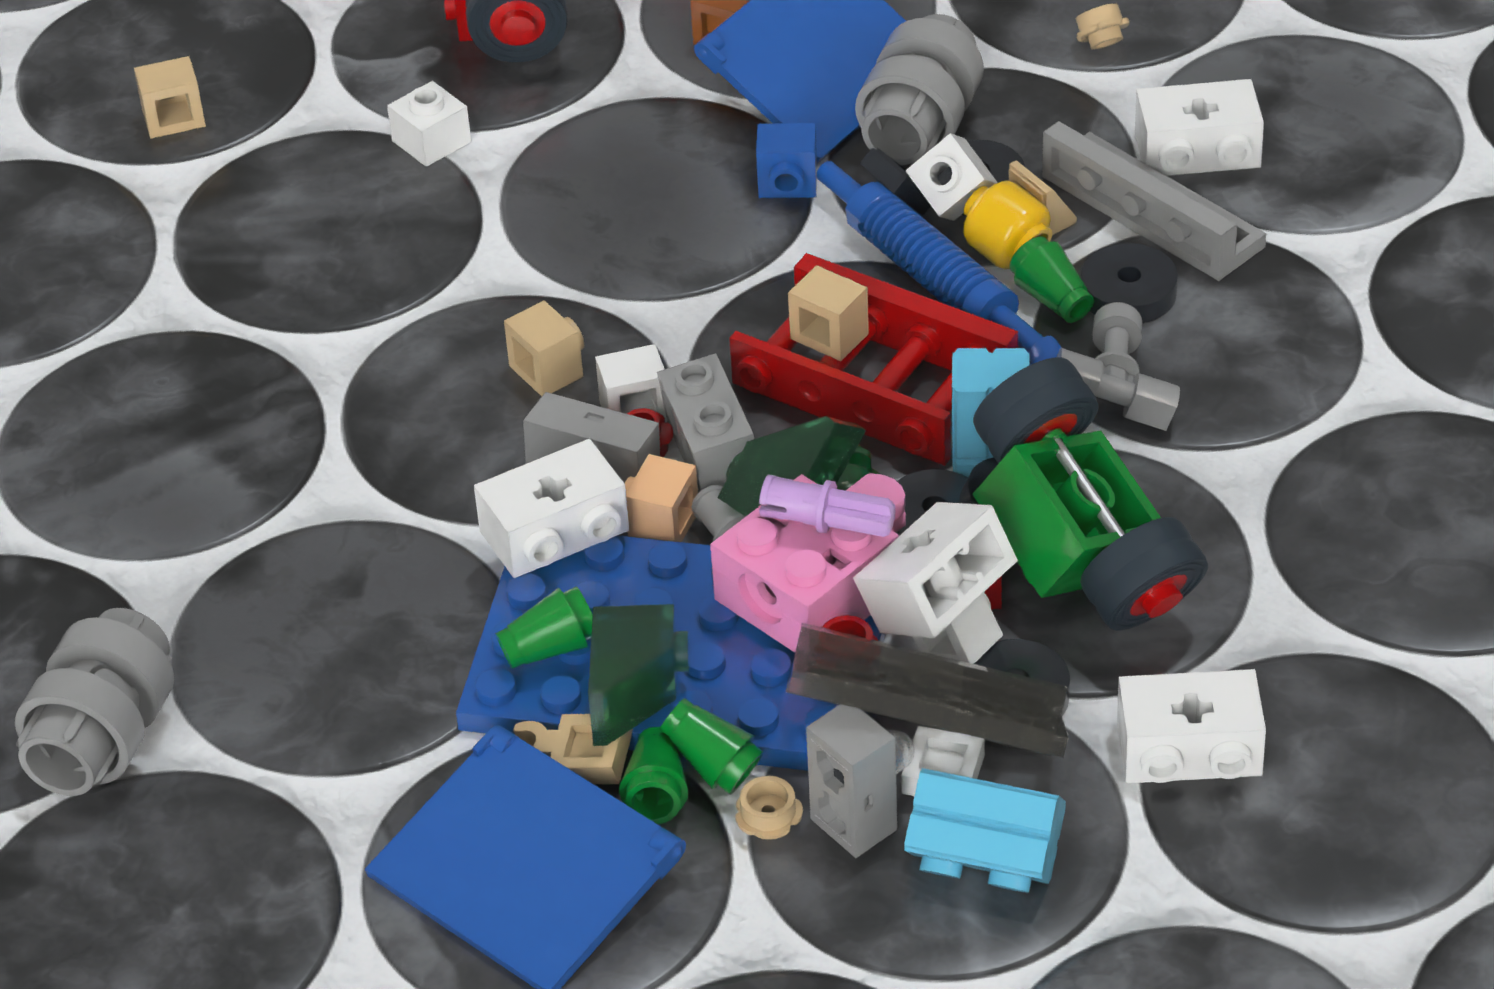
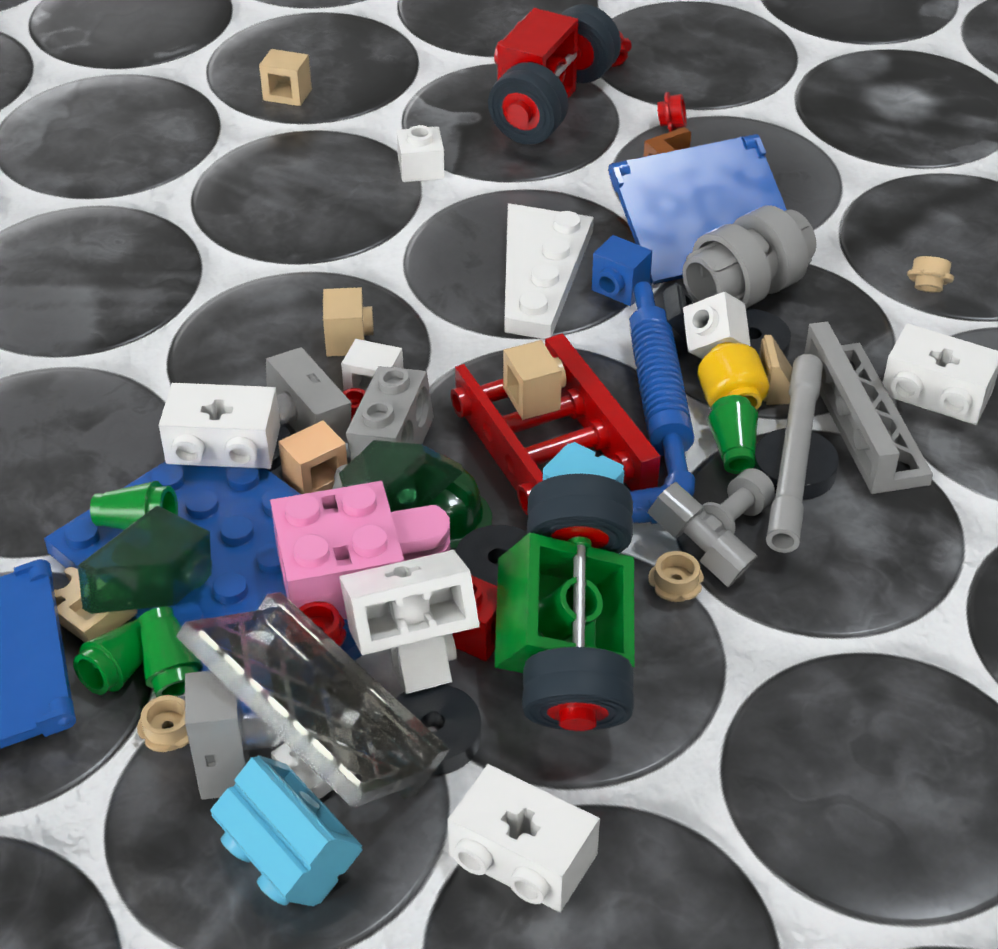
camera: 30 degrees right, 0 degrees up
lavender axle [759,475,895,537] -> none
none -> white wing [505,203,594,339]
none -> tan plate [649,551,704,602]
none -> light grey piece [766,354,823,553]

